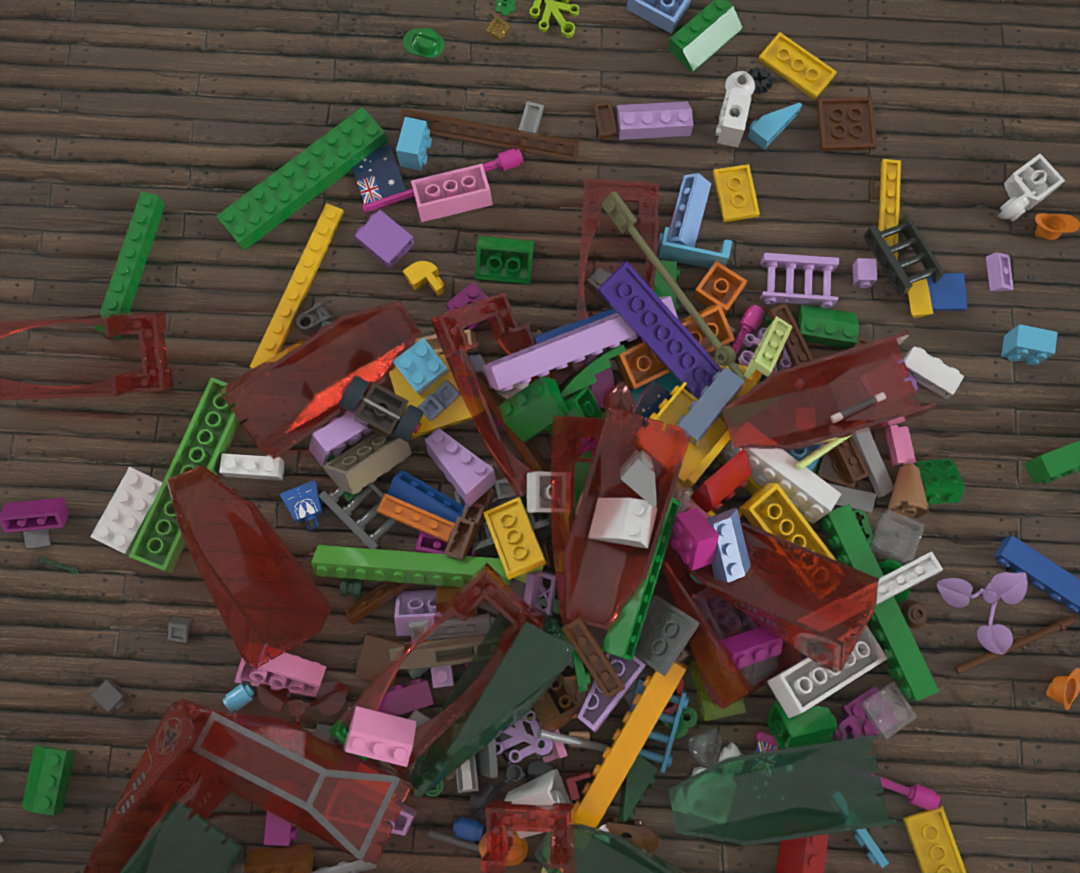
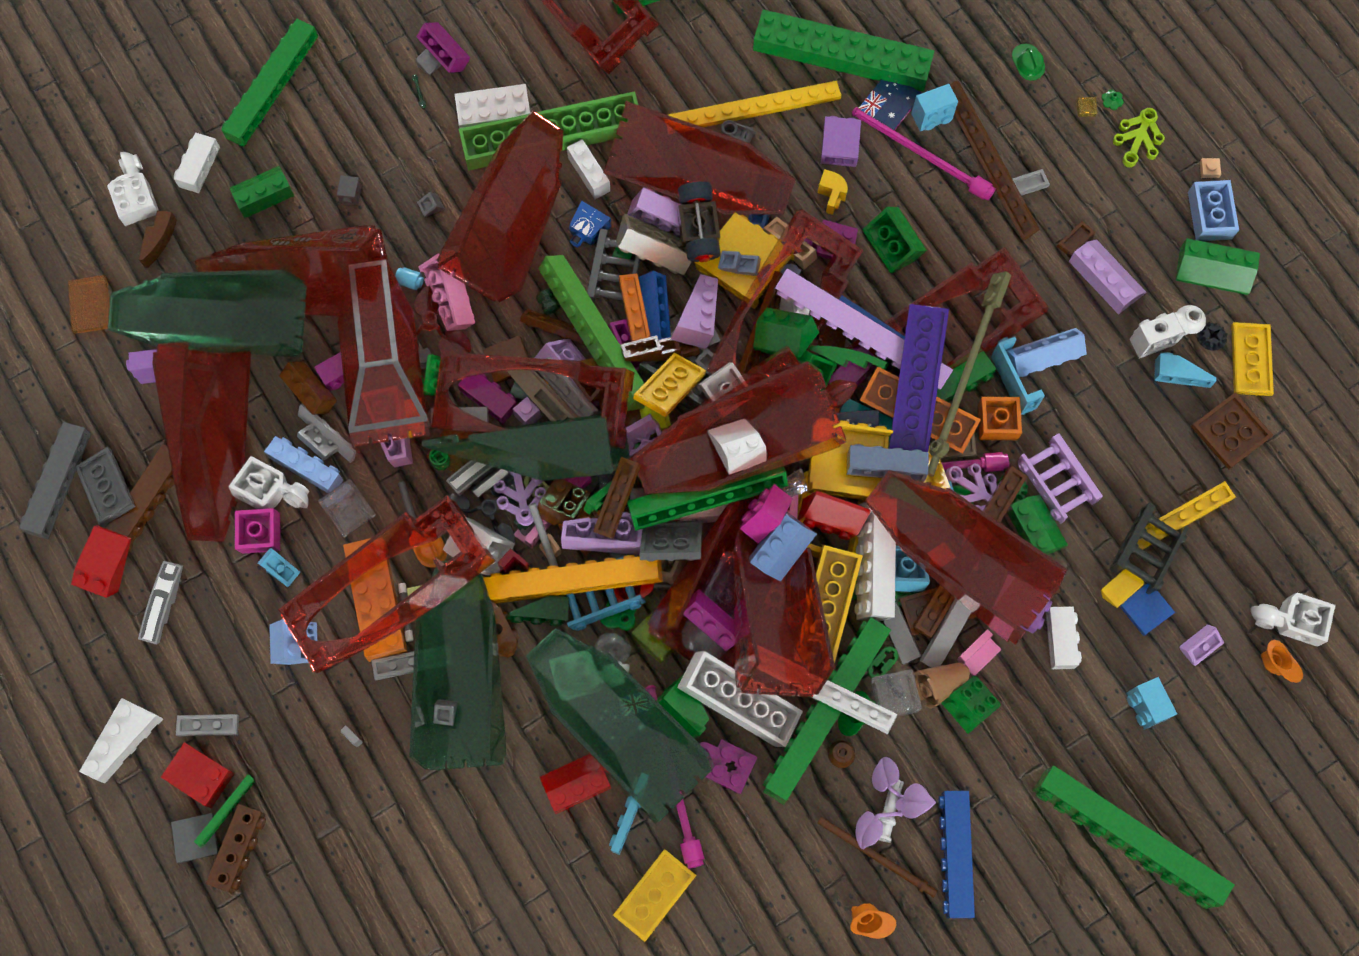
camera: 55 degrees right, 5 degrees down
bright pink slope [344,706,416,767] -> none
medium azure brick [393,338,450,394] -> none
bright pink slope [411,164,493,222] -> none
blue brick [452,816,484,842] -> none
light grey slope [620,449,657,507] -> none
yellow tile [713,164,760,222] -> none
yellowish green fence [743,316,793,379] -> none
yellowish green bar [795,428,854,471] -> none
dark grey bar [830,392,886,423] -> none
lavender brick [853,258,877,288] -> none
clear plate [860,682,917,740] -> none
none -> white pin [879,780,904,843]

